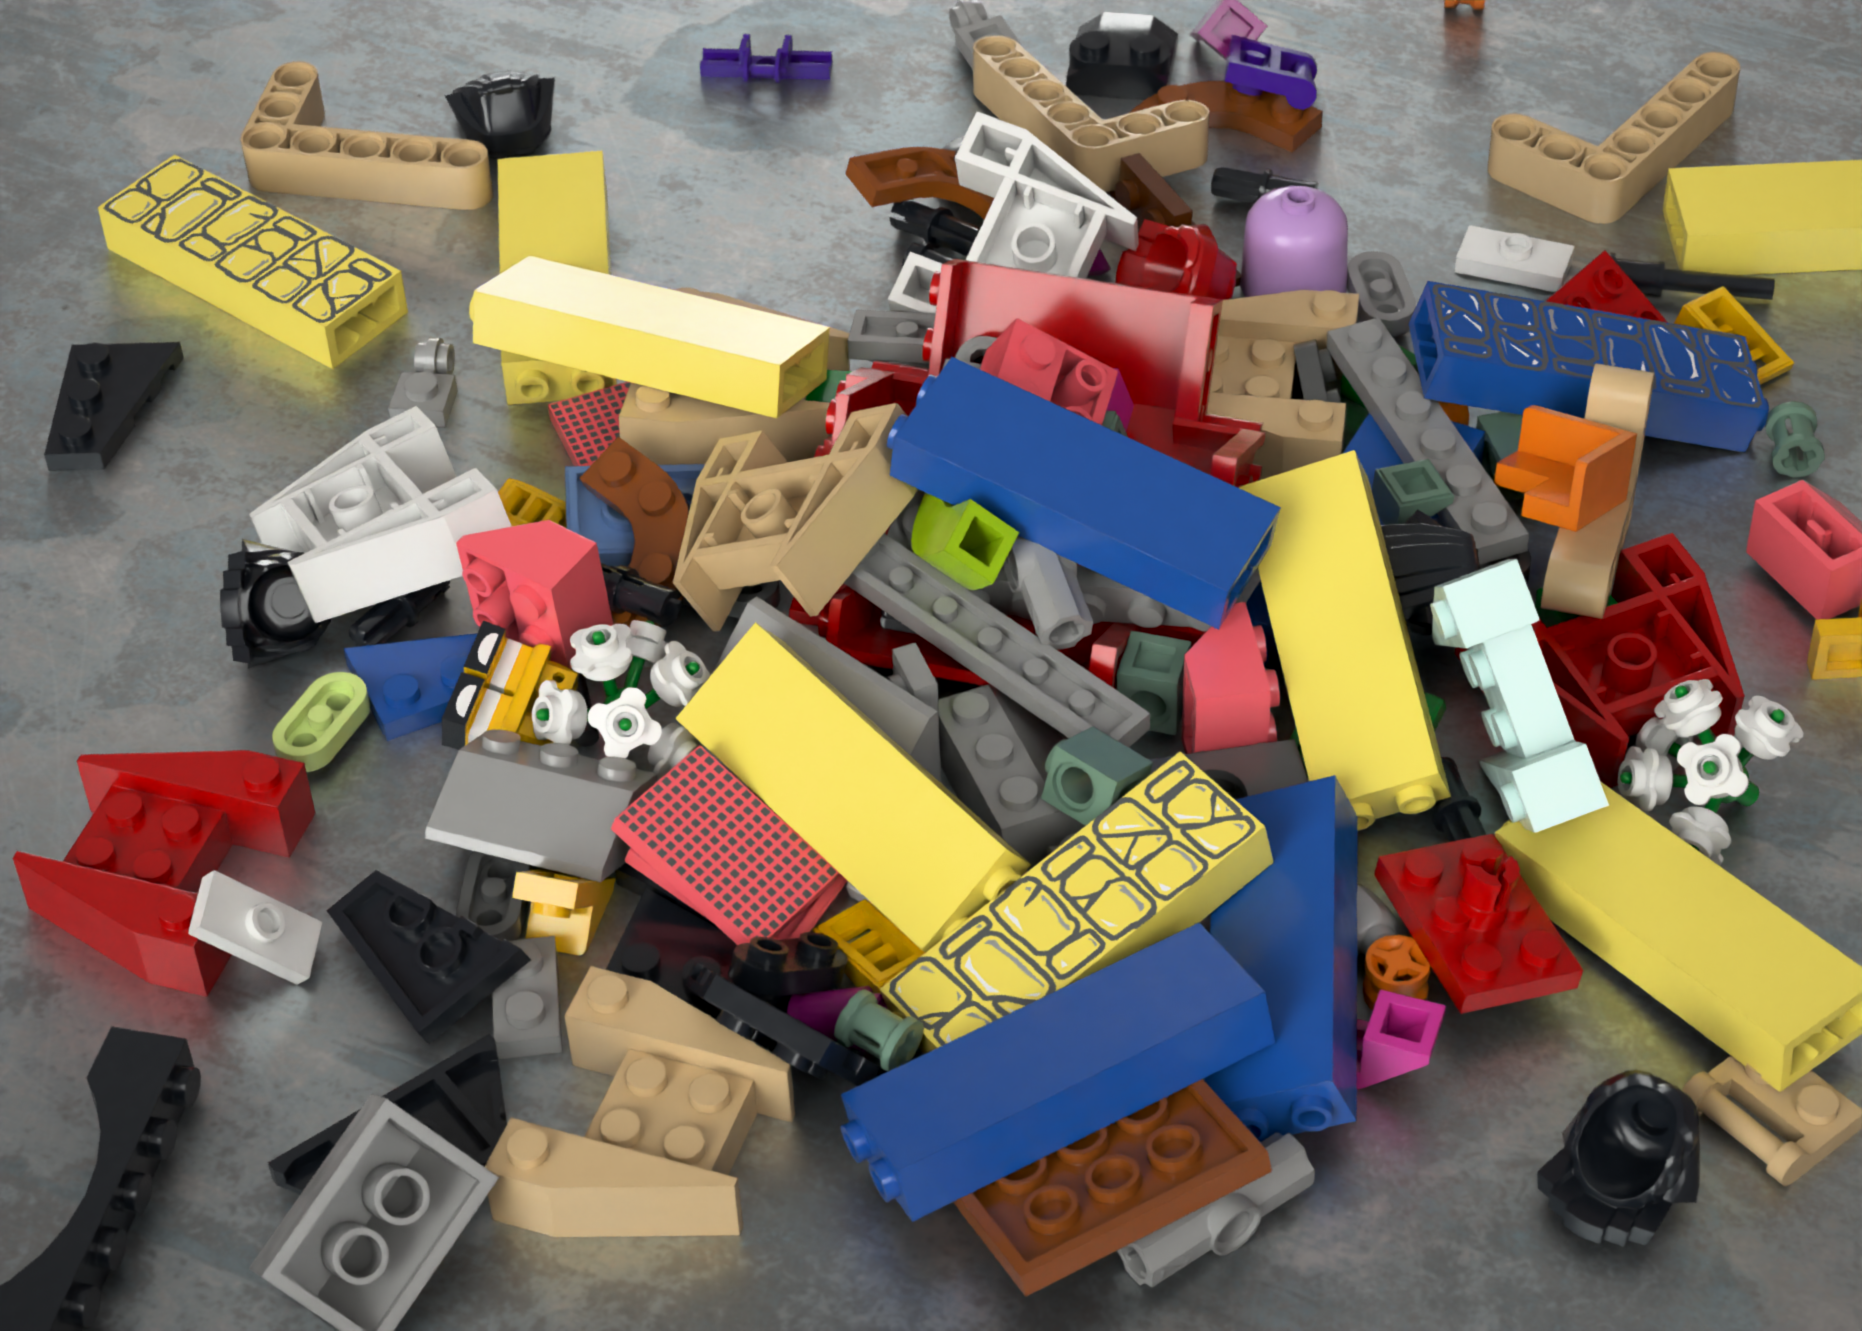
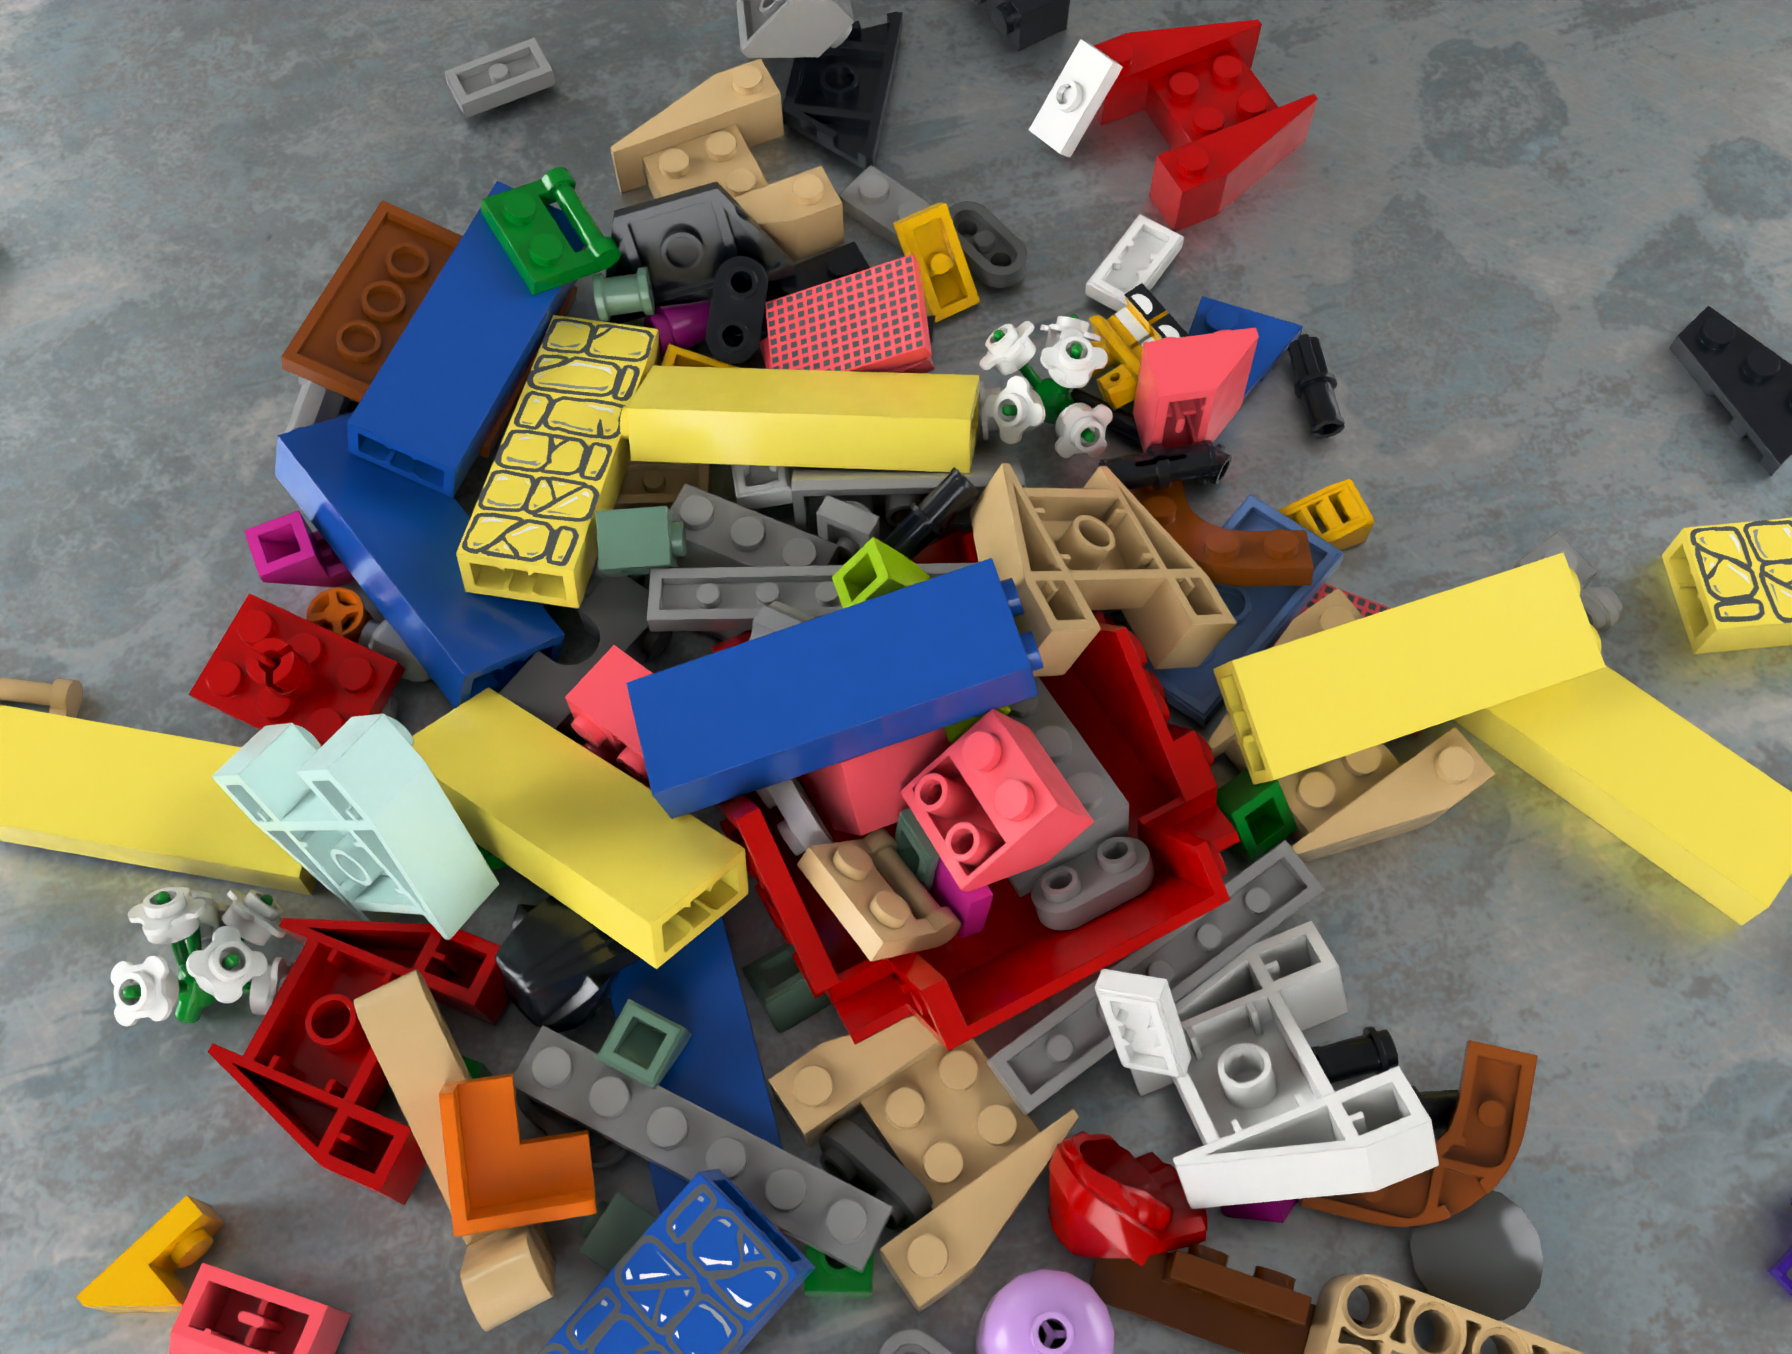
camera: 135 degrees right, 20 degrees up
black hair [220,539,331,669] -> none
white wedge [249,406,512,623] -> none
yellowish green plate [272,672,370,772] -> none
black wing [326,870,531,1044] -> none
light grey slope [425,730,657,882] -> none
black hair [1537,1069,1700,1247] -> none
none -> green plate [481,167,621,295]
none -> tan plate [797,828,962,961]
none -> black axle [882,467,981,561]
none -> white plate [1085,214,1184,312]
none -> white plate [1095,969,1191,1077]

